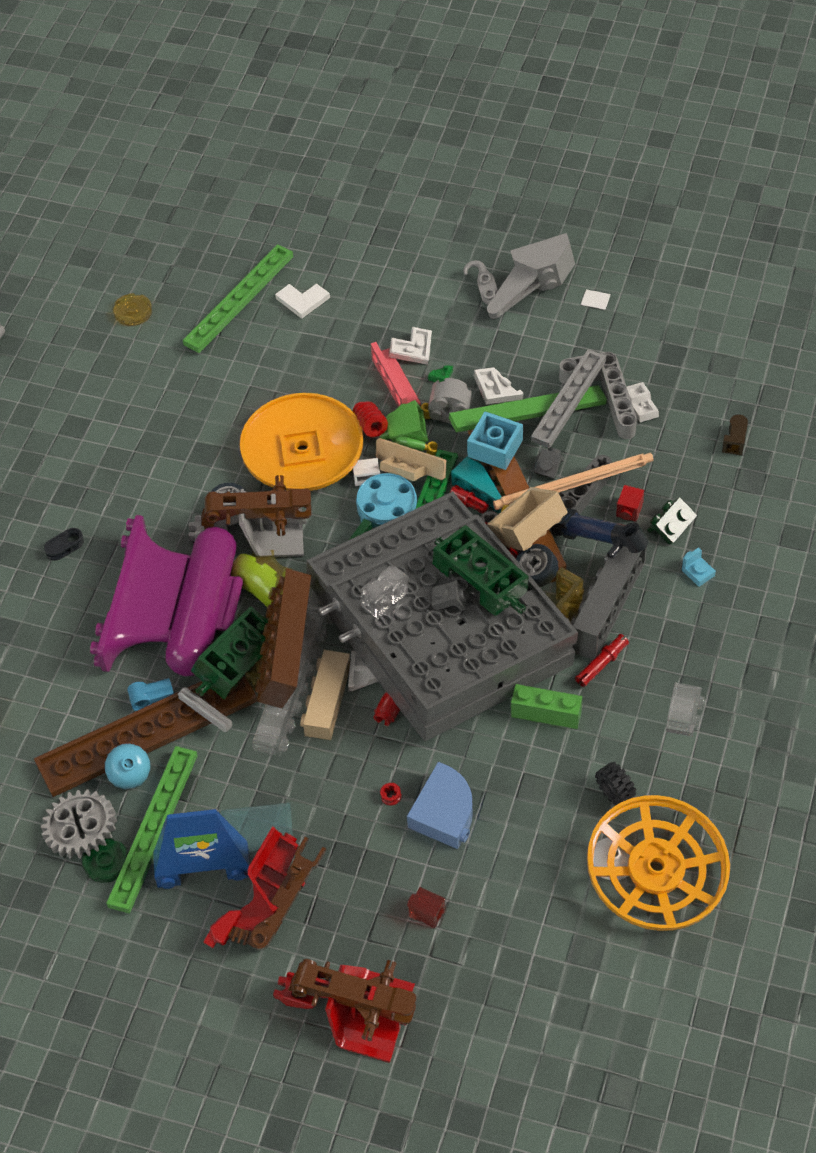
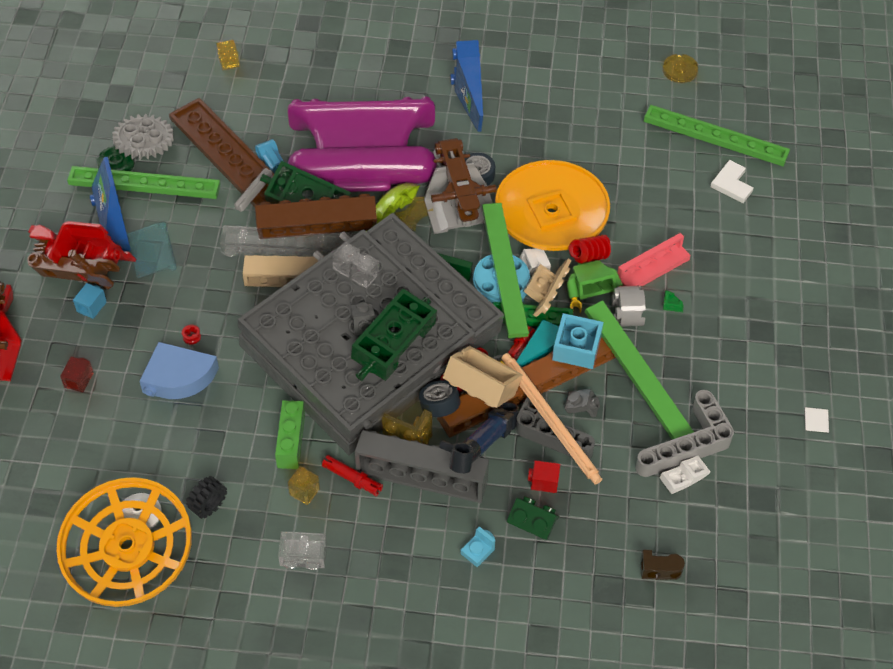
camera: 75 degrees right, 0 degrees up
black piece [44,528,84,561] -> none
medium azure cylinder [105,744,150,790] -> none
white tile [389,327,432,365] -> none
light grey slope [463,233,575,319] -> none
white wing [473,367,524,405] -> none
light grey plate [531,349,606,448] -> none
none -> dark azure brick [73,283,107,319]
none -> clear yellow brick [288,466,320,505]
none -> blue wedge [450,40,483,132]
none -> bright green tile [482,203,529,338]

